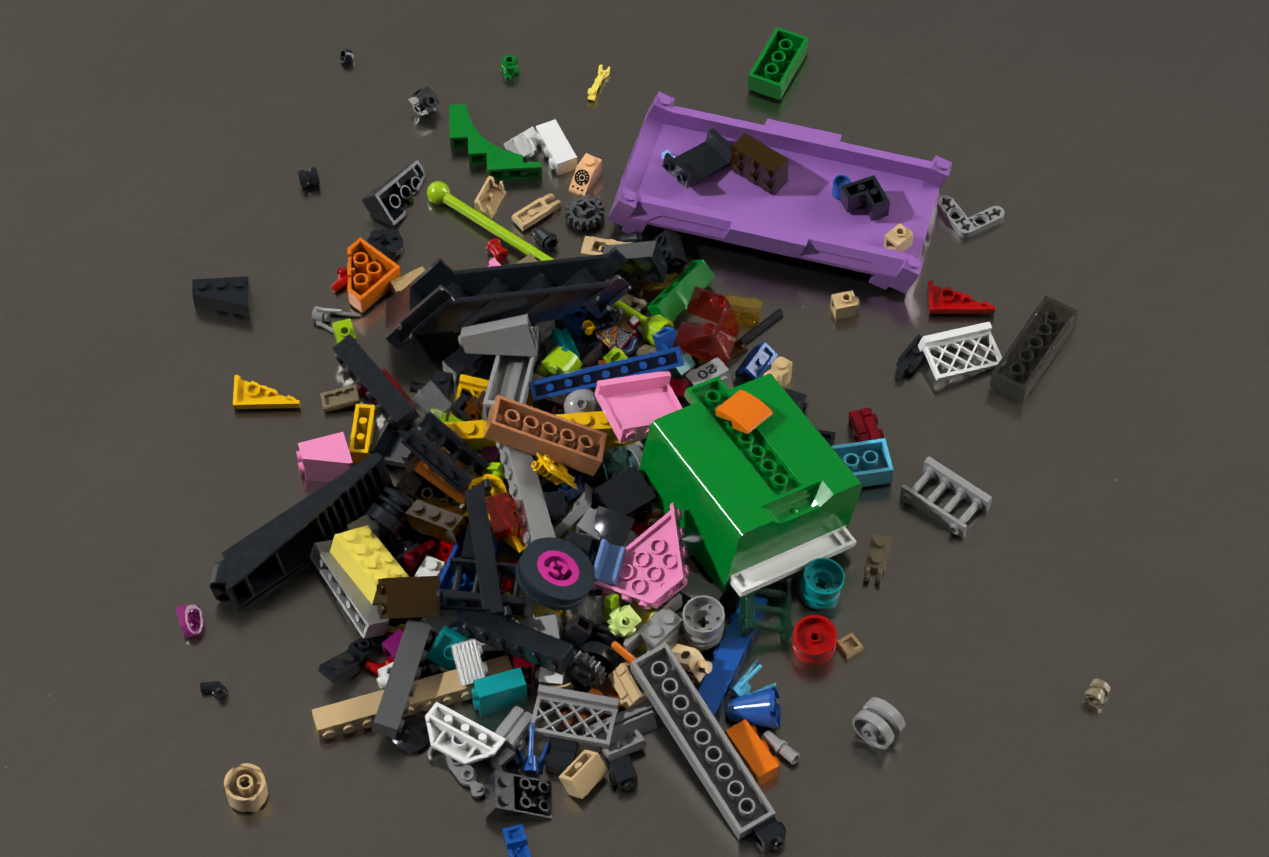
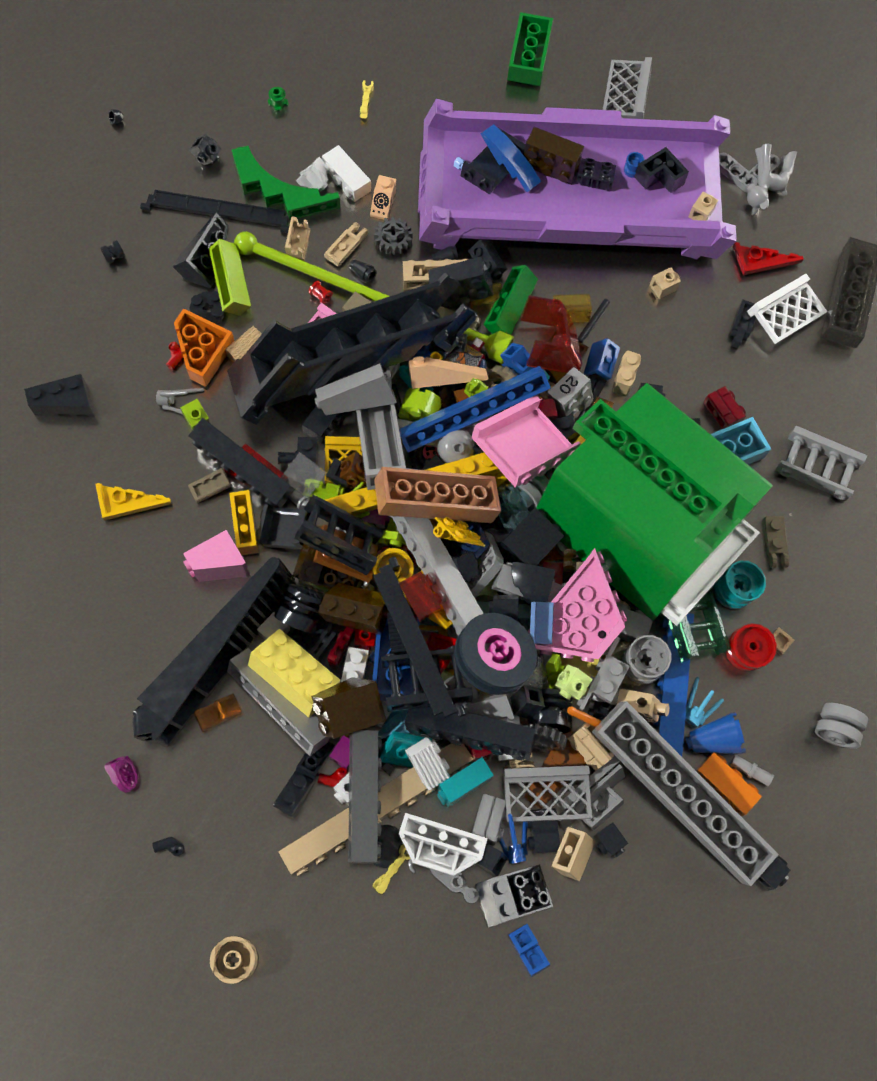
camera: 20 degrees left, 15 degrees up
orange slope [715,390,773,434] -> none
none -> black piece [140,190,289,233]
none -> clear orange slope [194,693,242,732]
none -> lime brick [209,239,251,316]
none -> light yellow piece [373,844,411,894]
none -> light nougat wedge [409,357,488,389]
none -> blue slope [480,124,542,192]
none -> black hinge [576,158,616,190]
none -> light grey fence [603,57,652,119]
none -> light grey animal [746,144,797,216]

